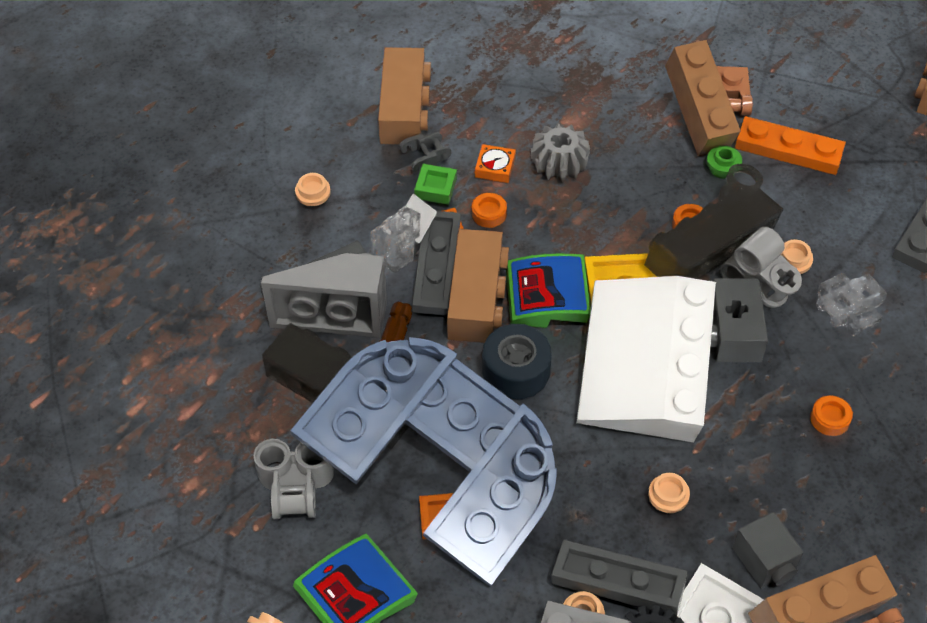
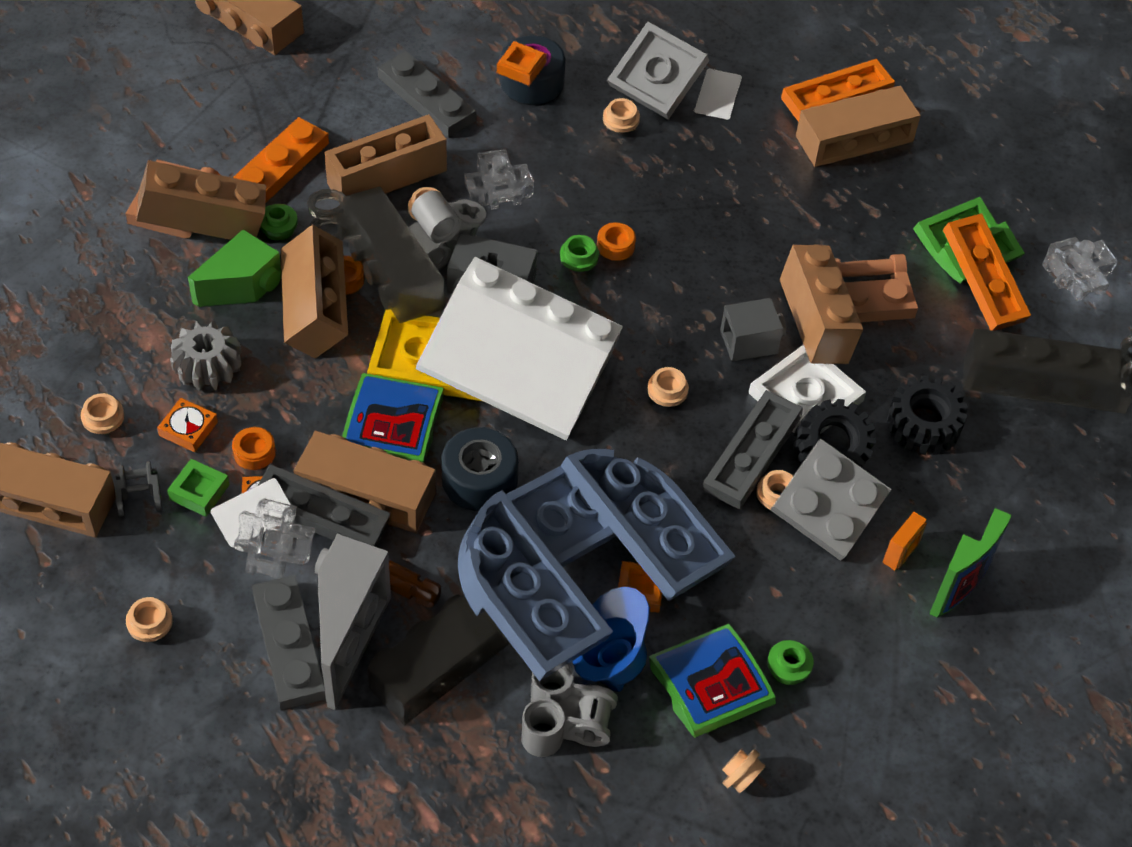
camera: 80 degrees left, 0 degrees up
none -> light nougat plate [80,393,124,434]
none -> bright green slope [188,230,282,307]
none -> medium nougat brick [281,224,348,359]
none -> medium nougat brick [324,114,447,209]
none -> bright green plate [560,235,599,272]
none -> blue piece [572,586,650,692]

